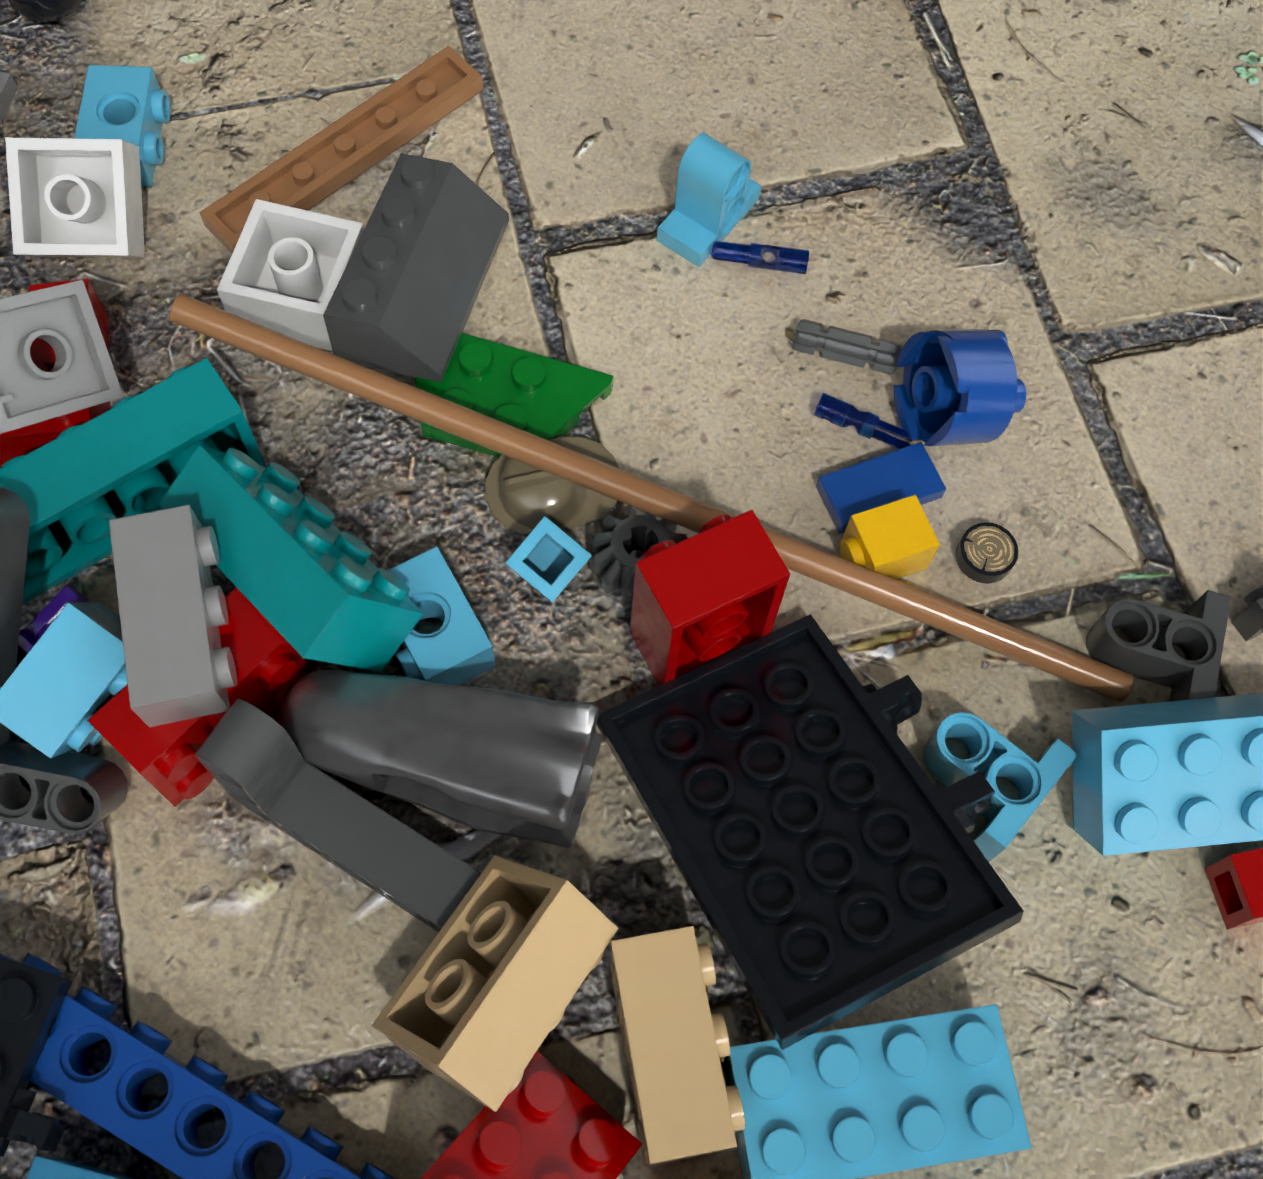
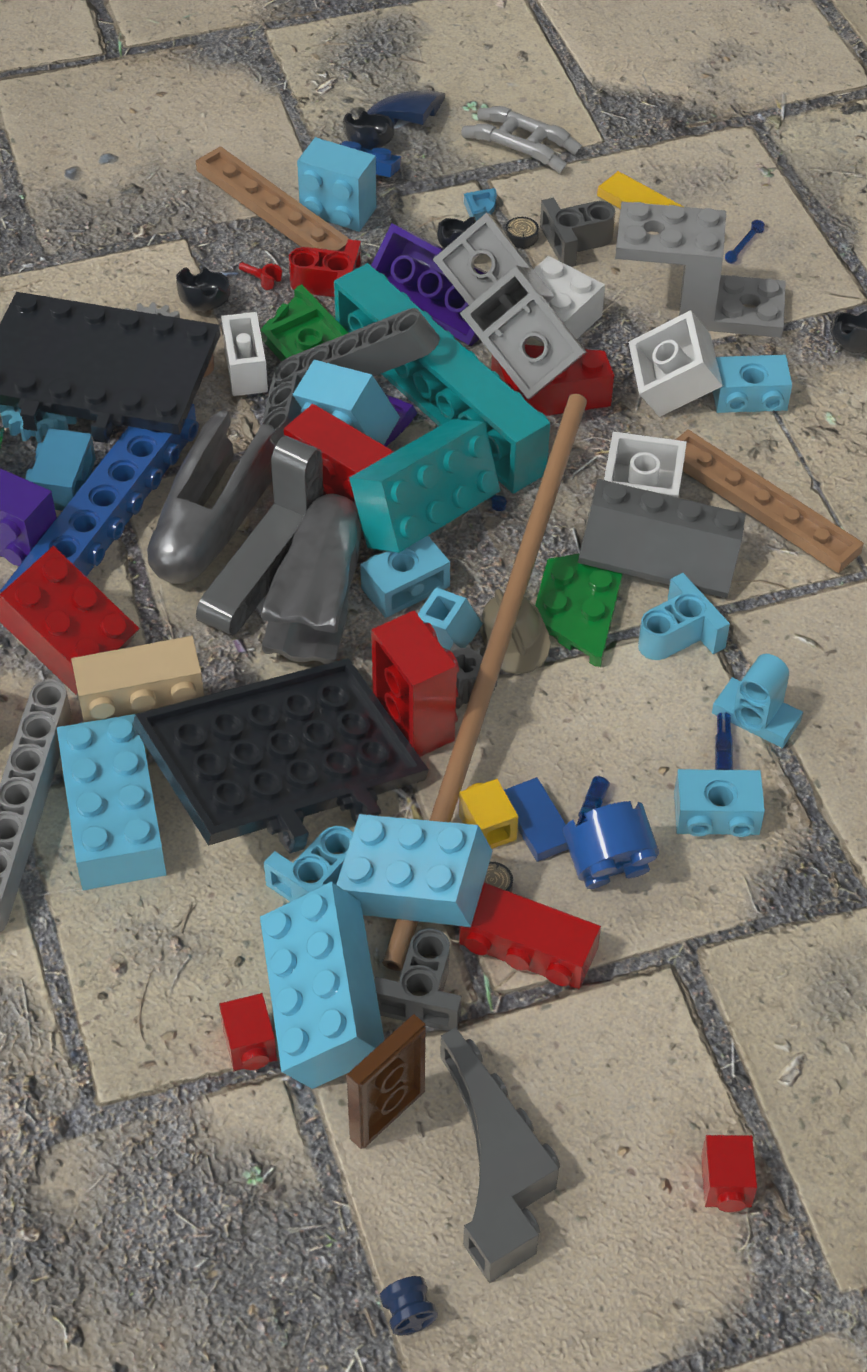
camera: 90 degrees right, 15 degrees down
light grey brick [109,505,237,727] -> none
tan brick [372,855,619,1112] -> none
dark grey axle [793,319,902,374] -> none
none -> flat silver piece [147,410,275,584]
none -> medium azure brick [336,814,493,927]
none -> red brick [459,882,601,990]
none -> medium azure tile [638,573,730,660]
none -> medium azure brick [674,769,765,837]

